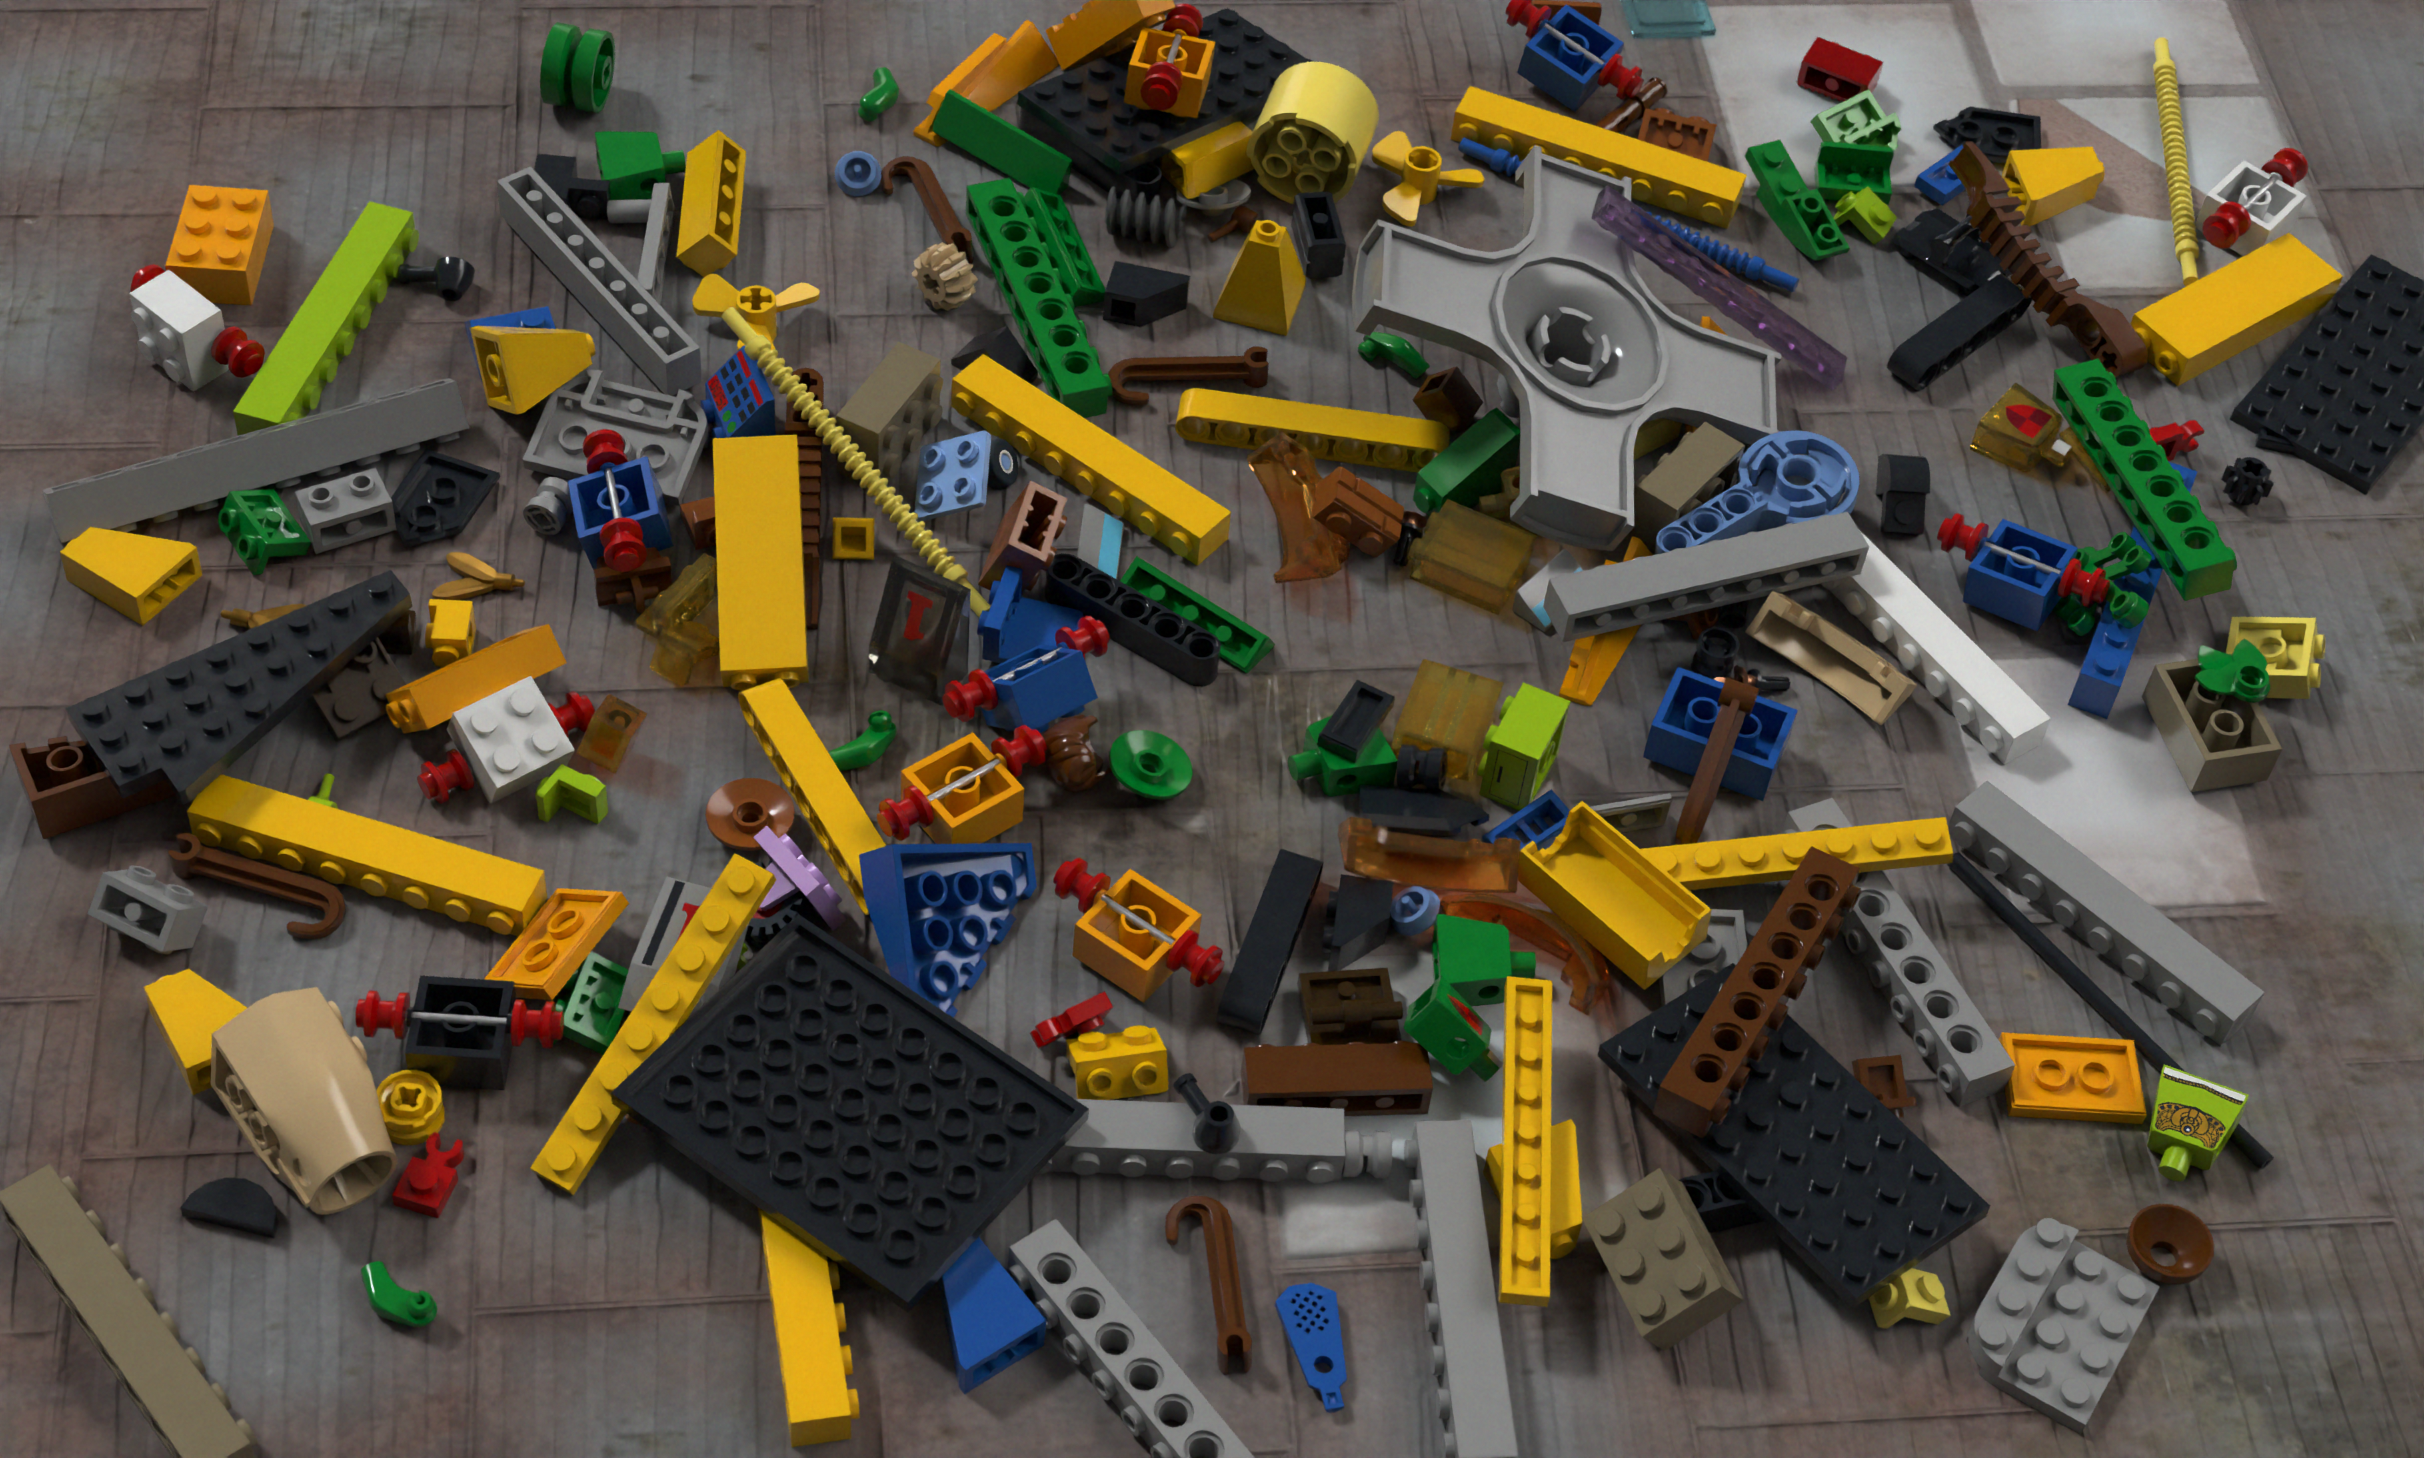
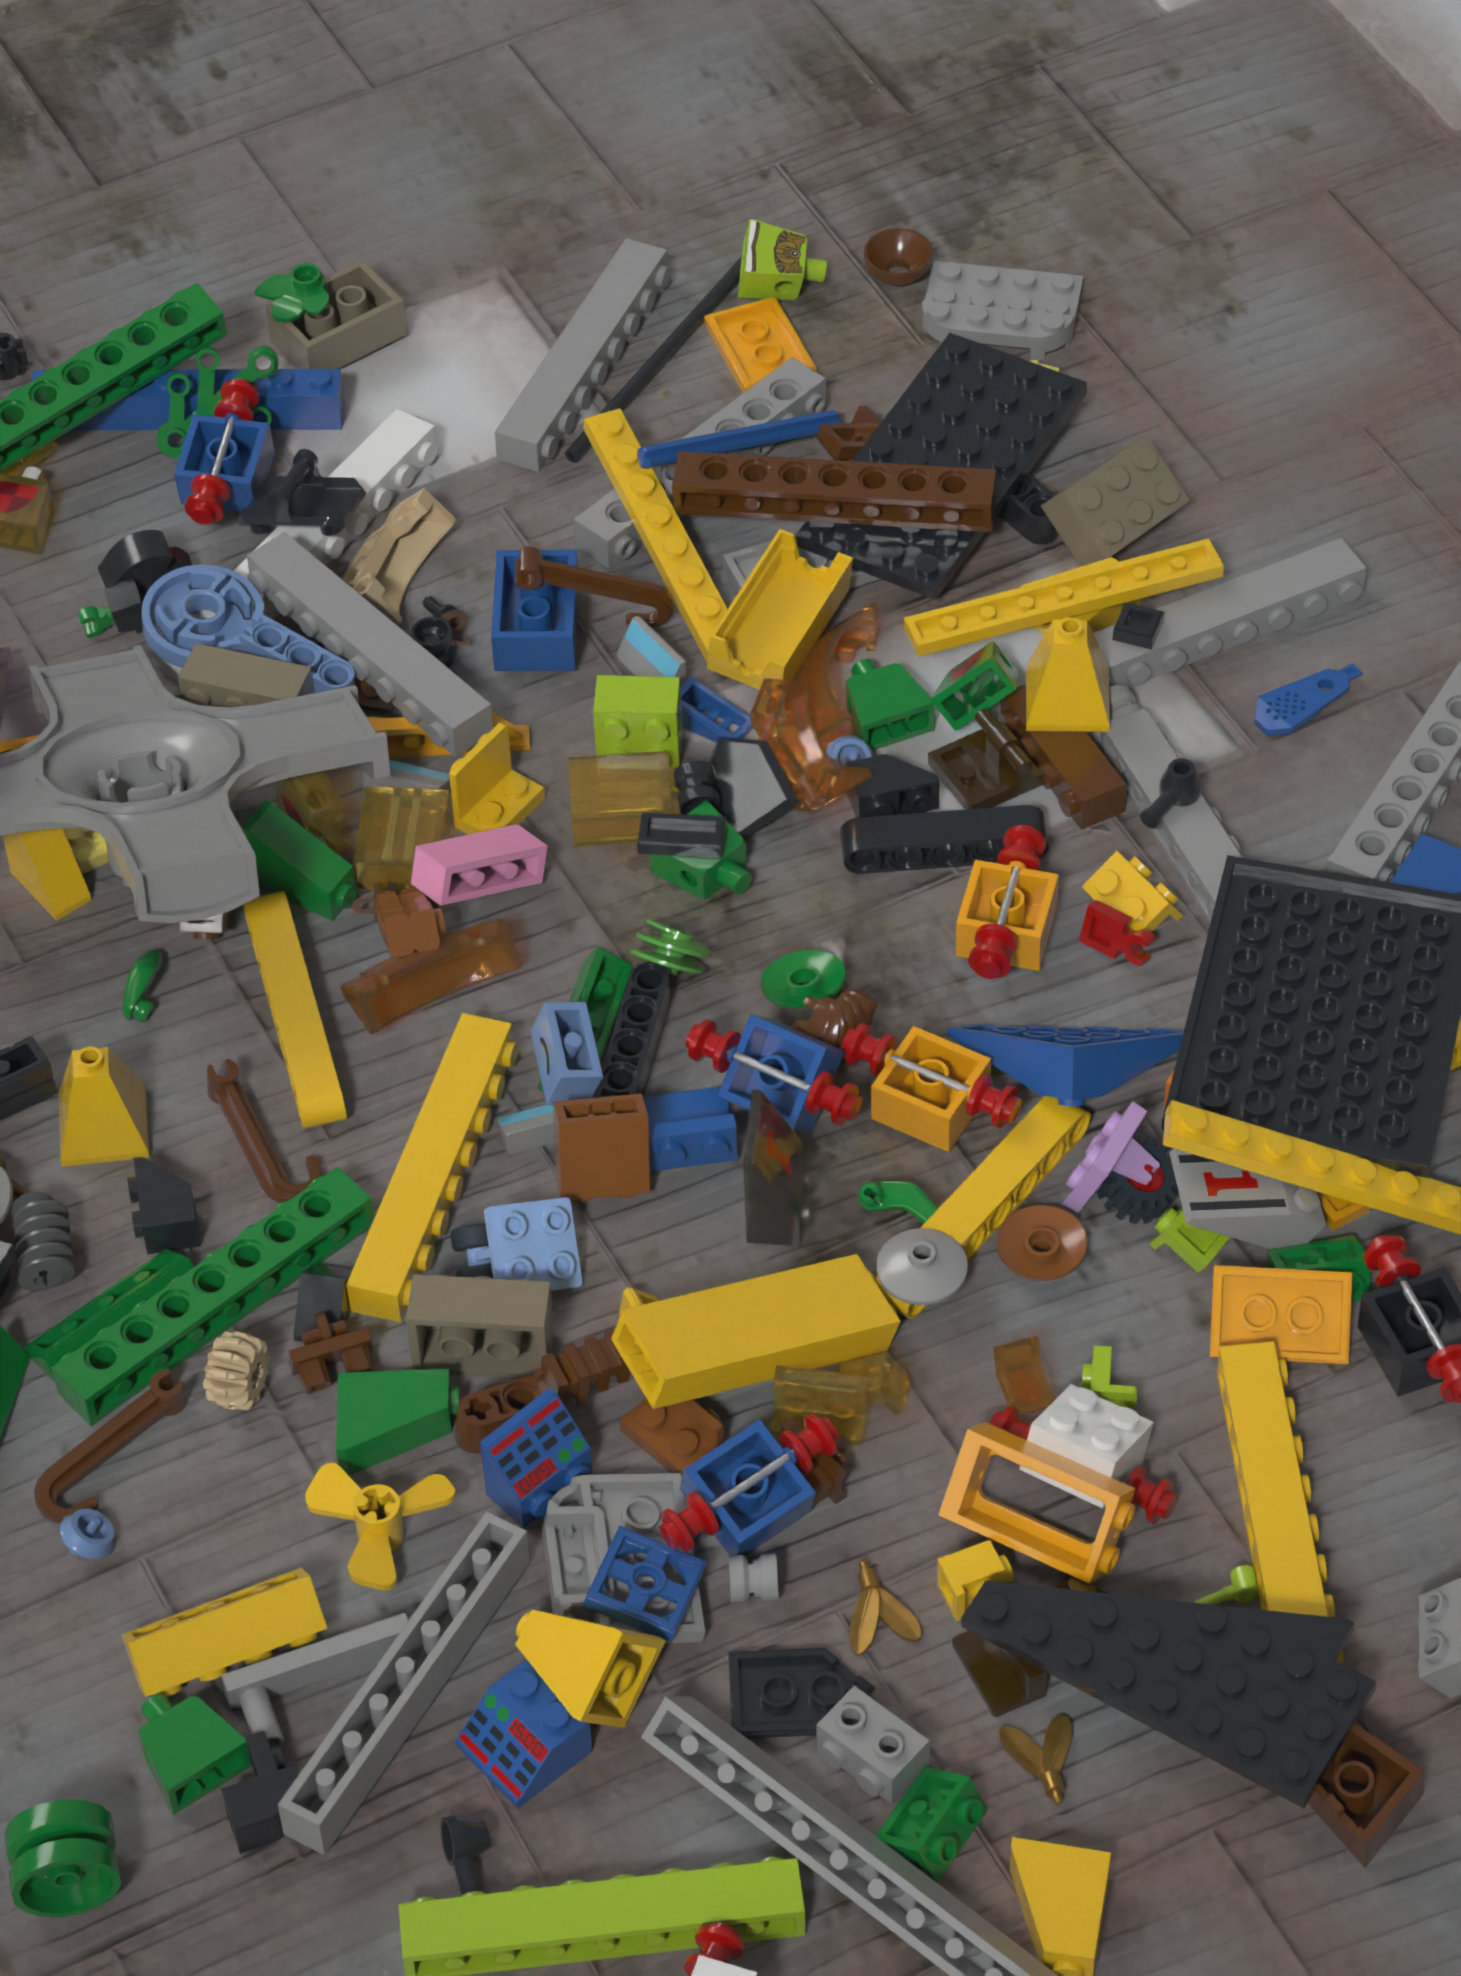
camera: 105 degrees left, 0 degrees up
reddish brown piece [168,833,346,940] -> none
light yellow hose [721,307,991,618] -> none
reddish brown piece [1165,1195,1252,1375] -> none
light yellow plate [2226,617,2325,699] -> none
none -> black piece [78,578,143,638]
none -> black shield [238,449,366,536]
none -> reddish brown hips [289,1312,372,1394]
none -> green slope [336,1369,460,1476]
none -> bright pink brick [411,824,548,906]
none -> yellow bracket [449,723,545,835]
none -> medium blue brick [530,1002,603,1105]
none -> blue piece [583,1526,707,1643]
none -> bright green piece [629,918,711,976]
none -> blue axle [637,410,841,469]
none -> light grey dish [876,1228,968,1305]
none -> yellow slope [1026,617,1110,732]
none -> black tile [1112,602,1164,650]

